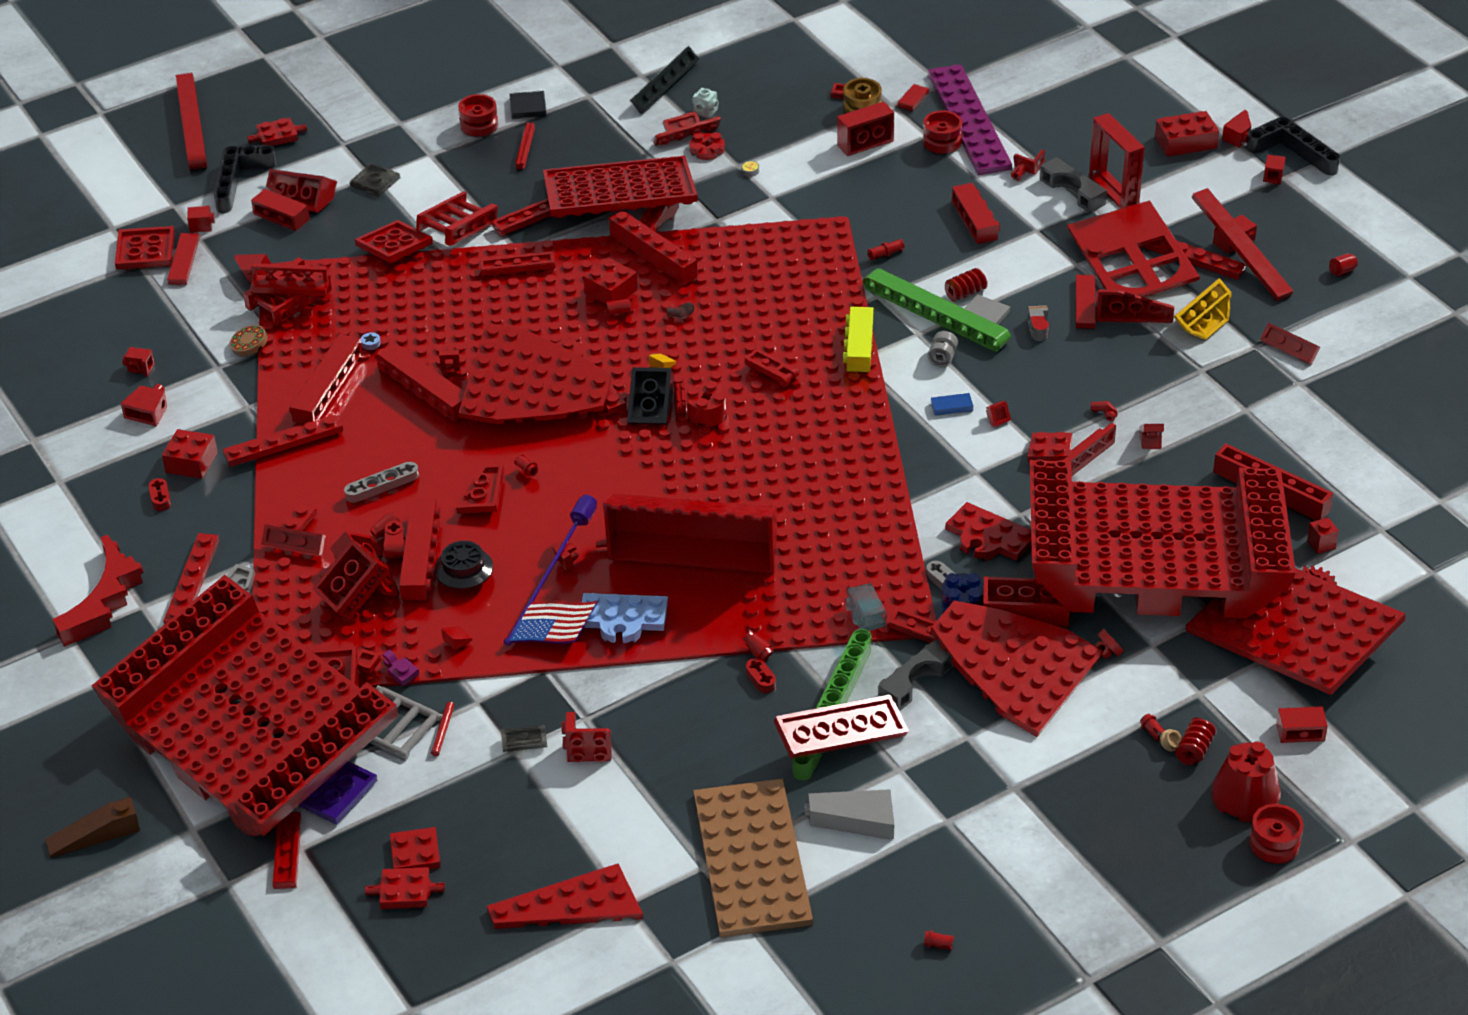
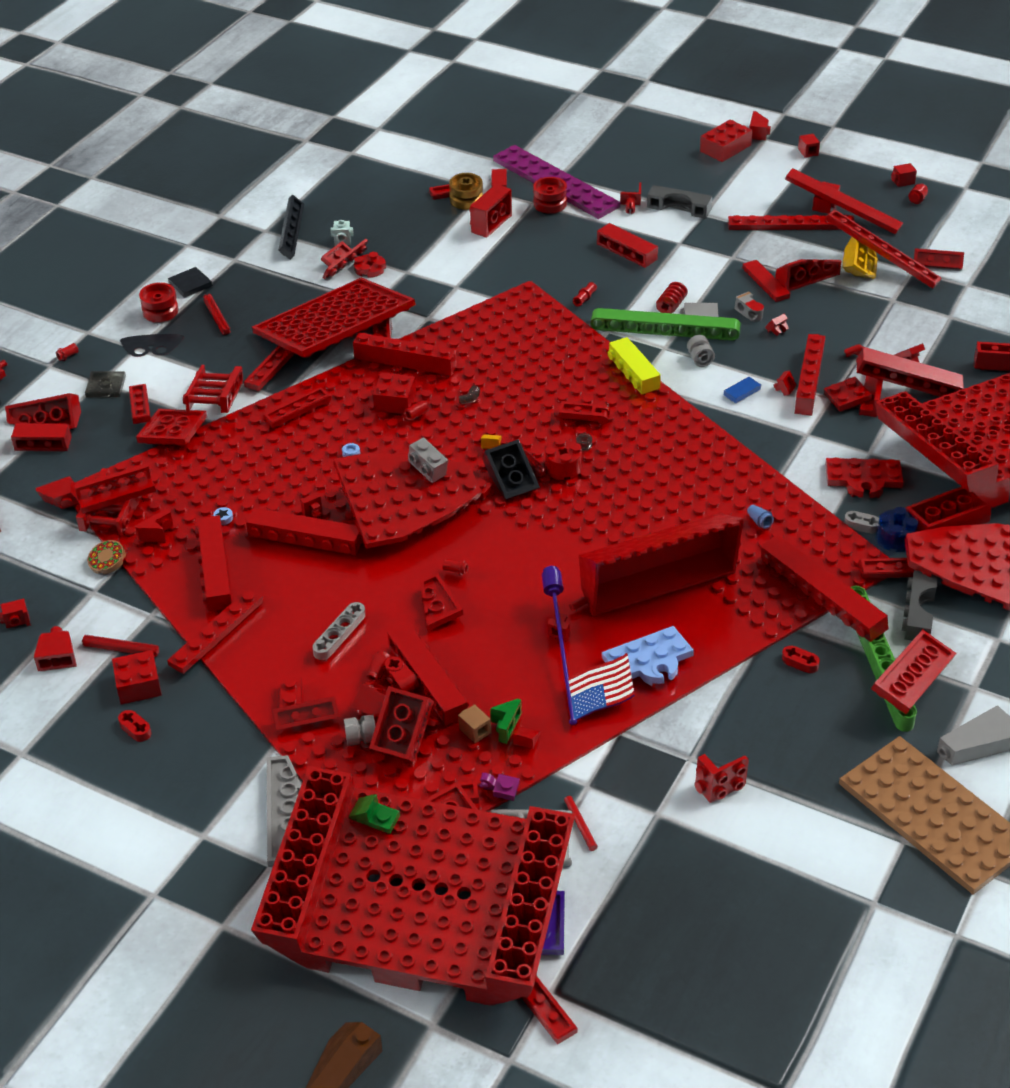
camera: 30 degrees left, 0 degrees up
red arch [52,535,144,647] -> none
red plate [163,533,219,625] -> none
red plate [365,867,445,909] -> none
red plate [390,827,441,869] -> none
black wheel [434,540,493,589] -> none
red wing [487,863,643,929] -> none
clear smoke plate [501,725,547,752] -> none
tile [741,161,760,177] -> none
red cone [743,631,774,662] -> none
clear light blue brick [844,583,886,631] -> none
red door [1067,201,1200,297] -> none
red window [1089,113,1145,209] -> none
black beam [1246,117,1340,176] -> none
none -> red pin [56,343,79,361]
none -> red axle [82,635,160,657]
none -> black piece [120,334,184,357]
none -> red tile [129,384,151,424]
none -> red slope [135,508,173,542]
none -> light blue tile [342,443,360,457]
none -> light grey wheel [344,715,376,746]
none -> green slope [349,794,400,834]
none -> light grey brick [408,437,448,483]
none -> medium nougat brick [458,704,491,743]
none -> green slope [490,699,522,744]
none -> clear smoke bush [576,433,592,451]
none -> medium blue cone [747,505,774,529]
none -> red brick [760,534,889,642]
none -> red tile [765,313,788,336]
none -> red brick [794,334,826,416]
none -> red tile [825,209,942,289]
none -> red brick [856,347,964,397]
none -> red brick [891,163,917,187]

